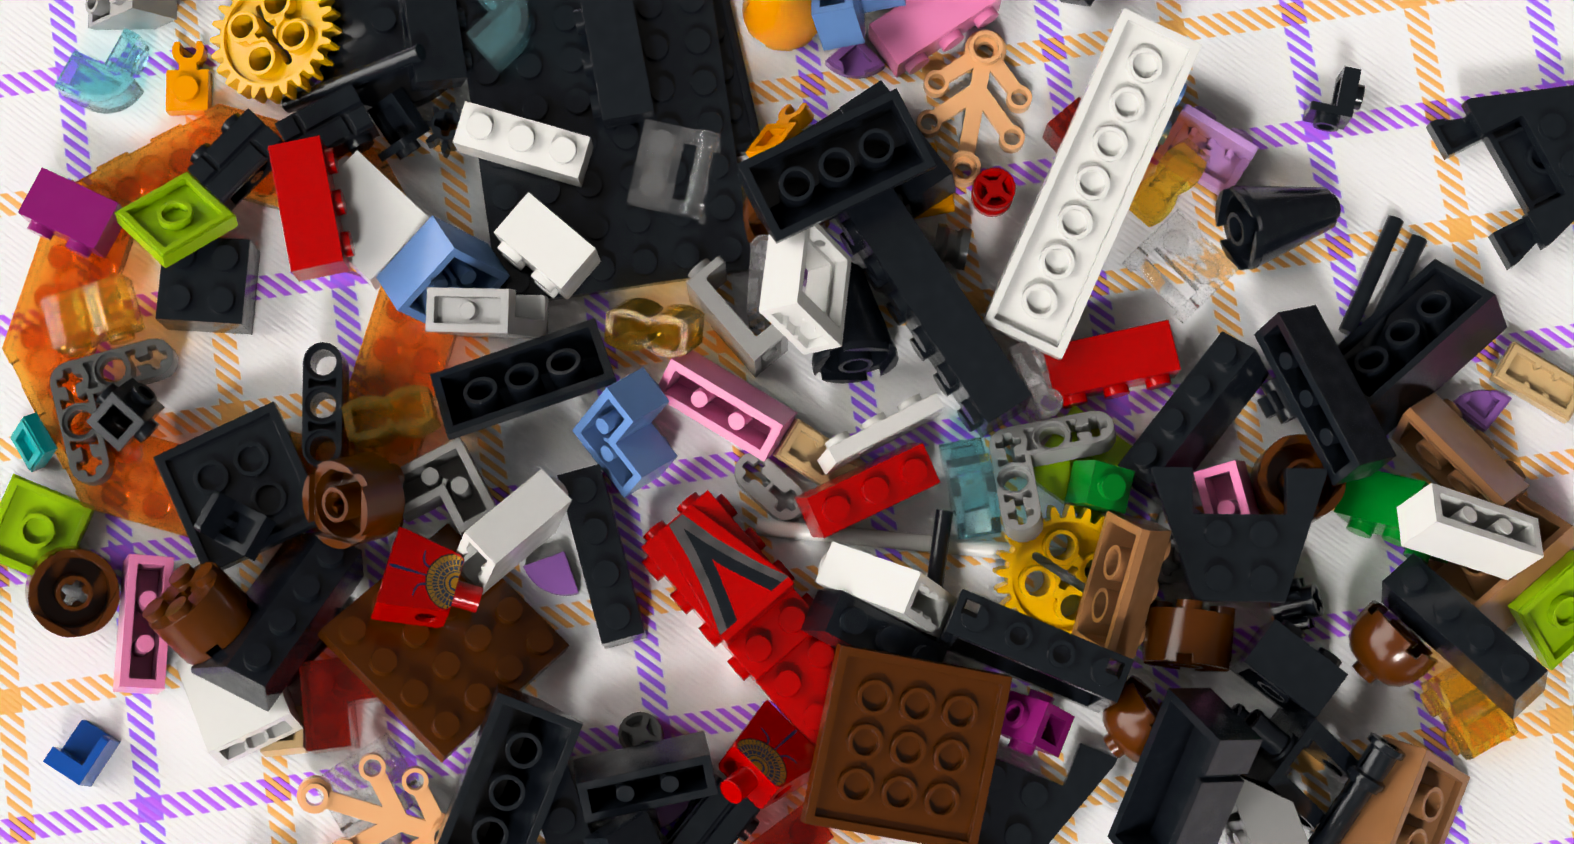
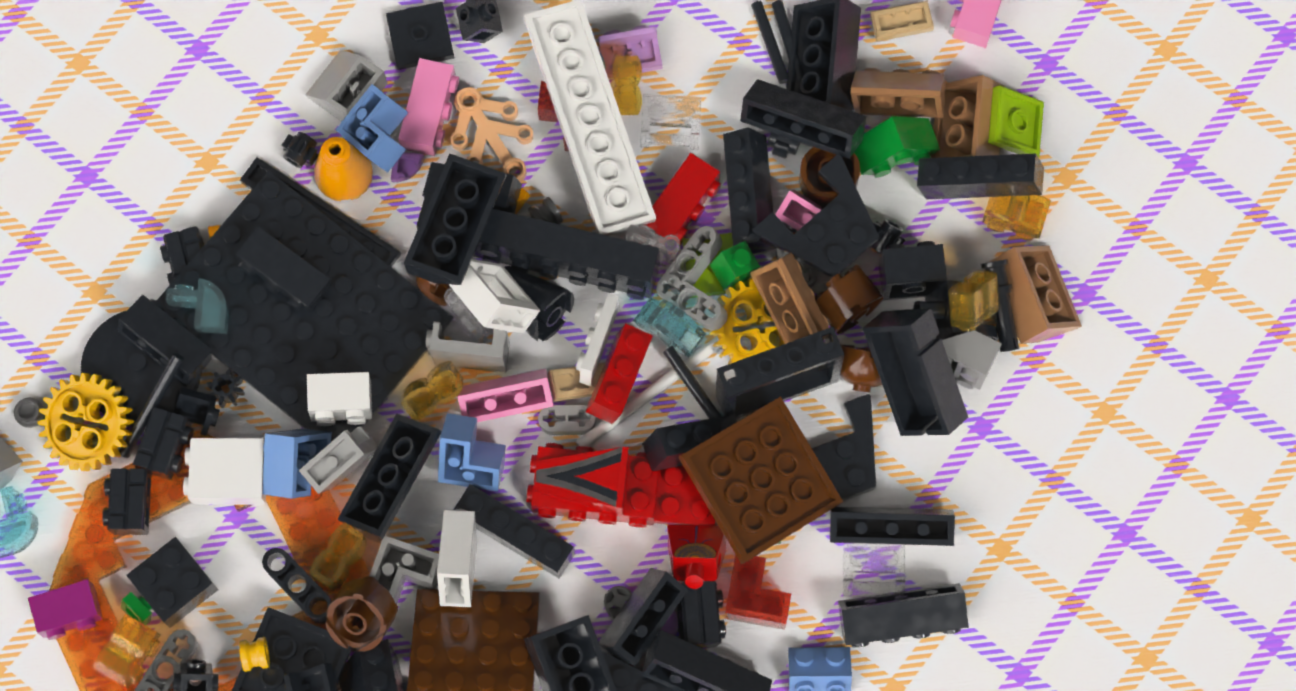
camera: 40 degrees left, 5 degrees down
lime plate [114,171,238,269] -> none
light orange plate [166,41,212,116] -> none
red brick [268,135,355,282] -> none
red torso [371,527,483,628] -> none
white brick [453,101,593,187] -> none
medium lavender tile [523,552,580,596] -> none
clear plate [627,119,721,219] -> none
light orange plate [745,103,814,158] -> none
white brick [815,541,956,638] -> none
red wheel [971,168,1016,217] -> none
magenta brick [1001,689,1075,758] -> none
black cone [1215,185,1341,270] -> none
reddish brown cylinder [1348,600,1438,687] -> none
white brick [1397,483,1544,580] -> none
medium lavender tile [1453,390,1512,432] -> none
none -> green plate [121,592,152,630]
none -> yellow wheel [239,637,270,672]
none -> clear yellow brick [948,270,1000,331]

